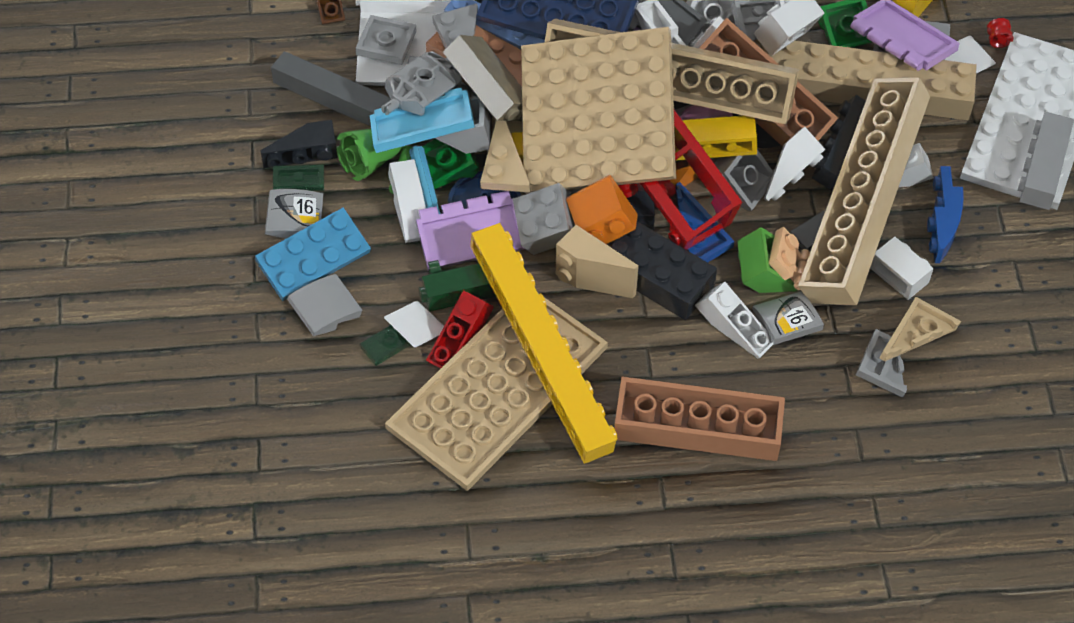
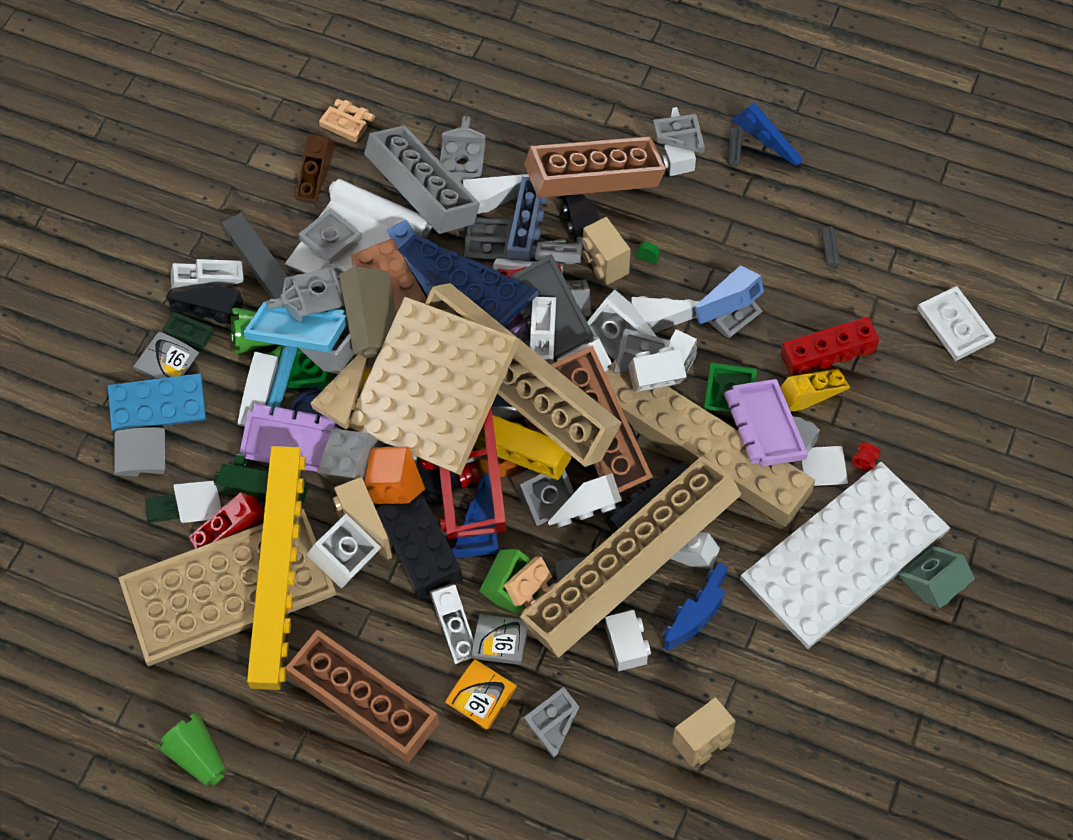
camera: 30 degrees right, 5 degrees up
light grey wing [432,3,478,49] -> none
tan wing [880,297,961,361] -> none
light grey brick [1017,111,1074,210] -> none
none -> bright green cone [156,713,226,786]
none -> white slope [170,259,243,292]
none -> white brick [306,514,381,589]
none -> slope [445,659,517,729]
none -> tan brick [673,697,736,767]

